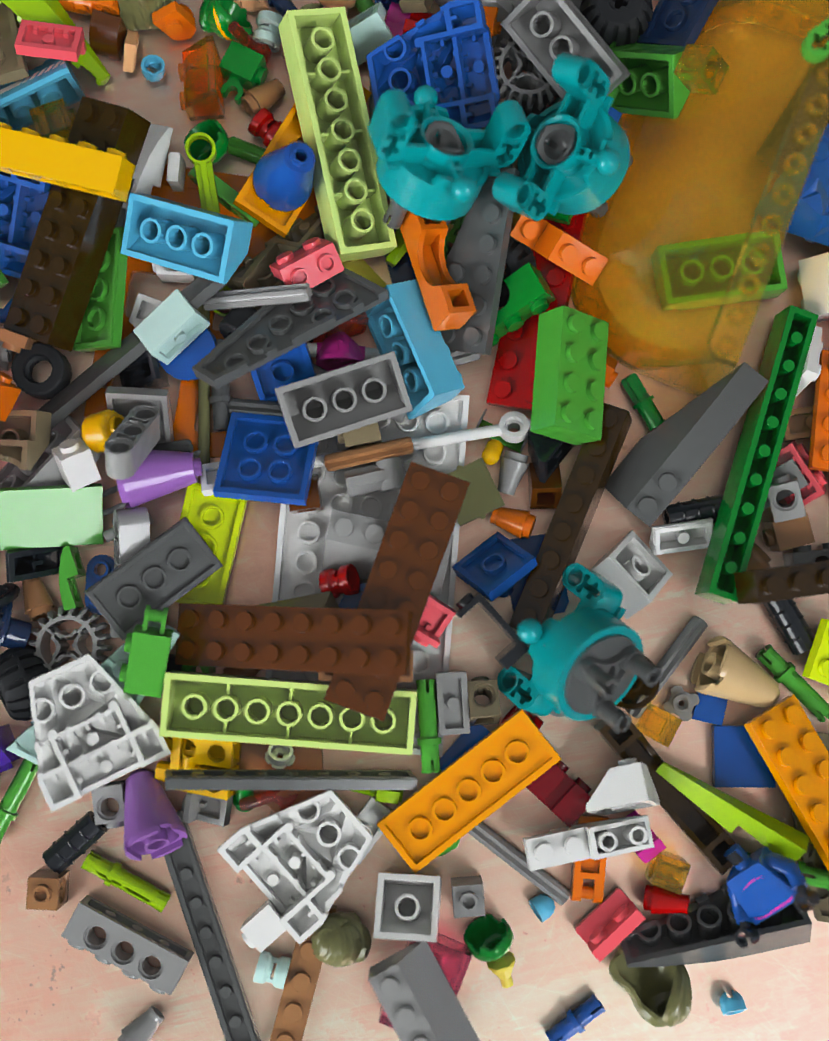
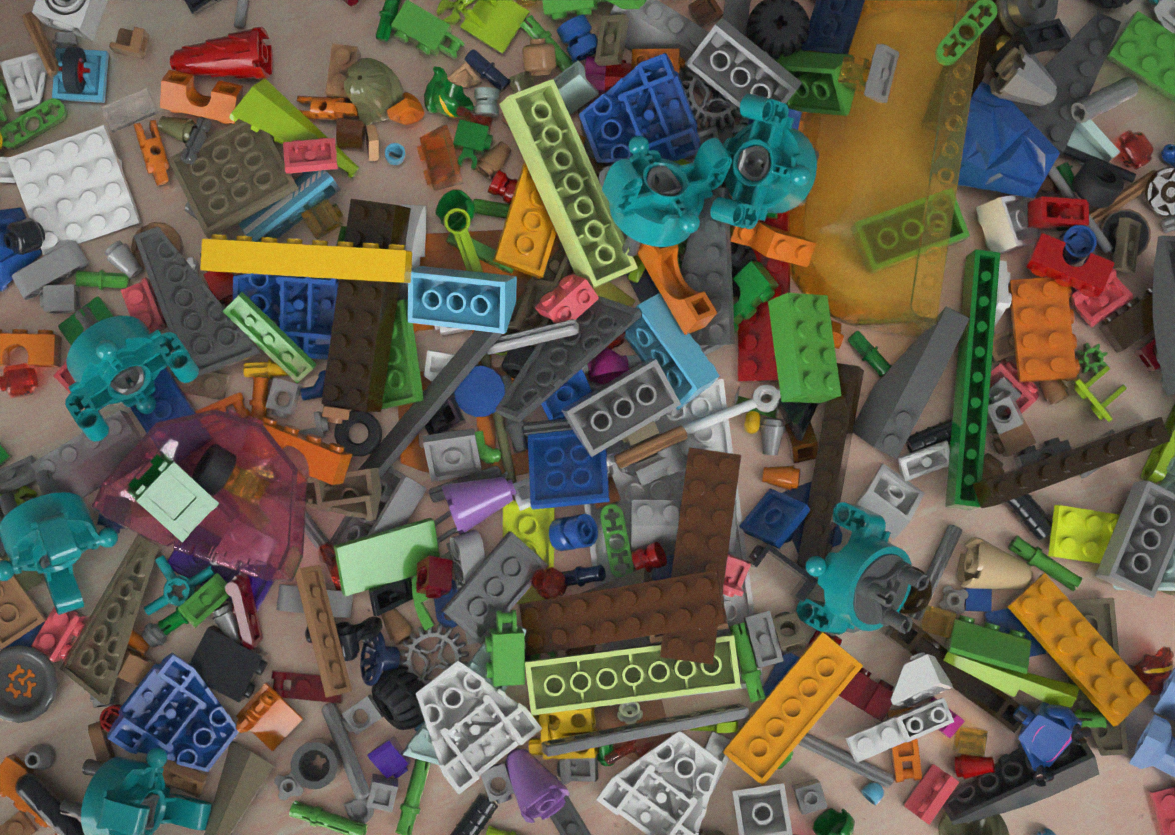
camera: 10 degrees left, 0 degrees up
white brick [51,437,101,492] -> none
yellow head [81,409,124,453] -> none
light grey beam [104,404,160,480] -> none
light aqua panel [133,289,211,365] -> none
white tile [166,152,186,192] -> none
blue cone [253,142,315,212] -> none
olive piece [448,458,505,527] -> none
none -> dark red brick [416,555,452,599]
none -> bright green arm [475,431,501,464]
none -> clear red rock [531,567,567,599]
none -> blue wheel [549,514,598,551]
none -> dark blue axle [555,564,606,587]
none -> bright green beam [600,504,634,578]
none -> light grey plate [864,44,900,103]
none -> bright green slope [944,614,1031,674]

